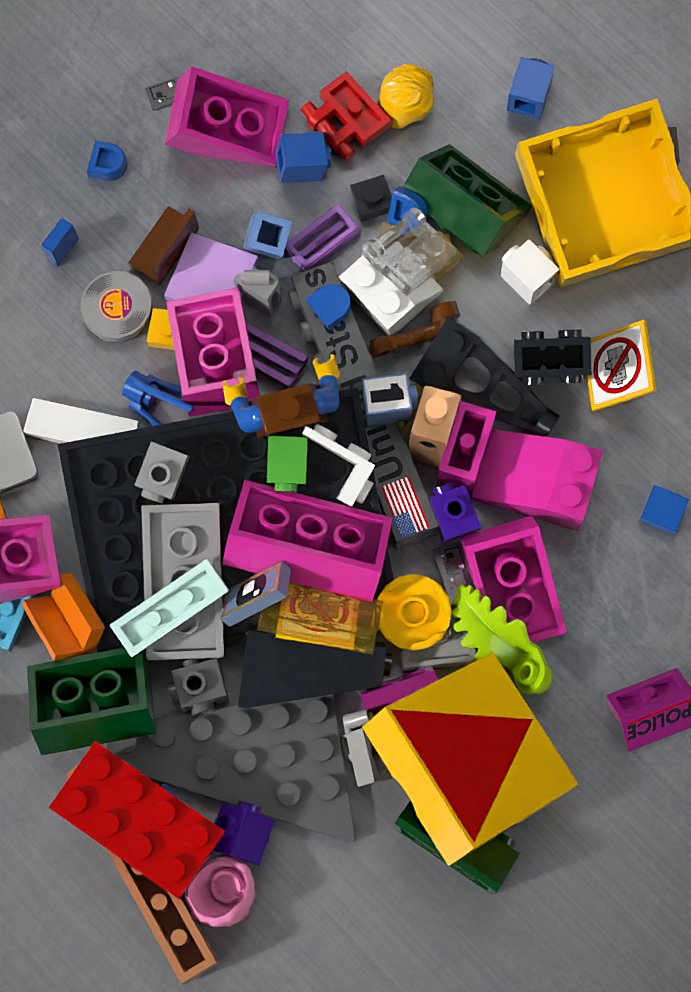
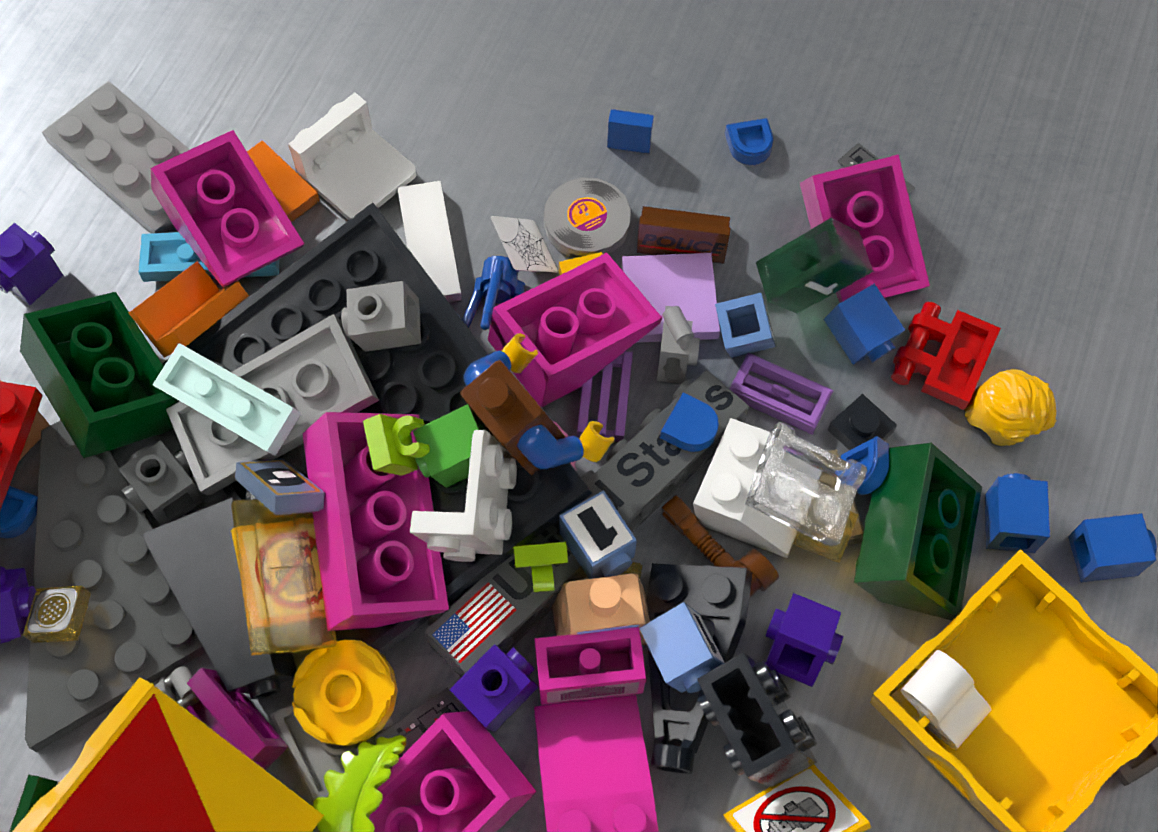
camera: 60 degrees right, 10 degrees down
white brick [501,240,559,305] -> none
none -> clear yellow tile [23,586,91,643]
none -> lime tile [363,414,430,476]
none -> white sticker [491,216,558,273]
none -> lime tile [514,542,568,592]
none -> brick [639,602,725,693]
none -> clear green brick [756,217,873,313]
none -> dark purple brick [765,593,844,687]
none -> white axle [901,650,992,749]
none -> blue brick [985,473,1050,553]

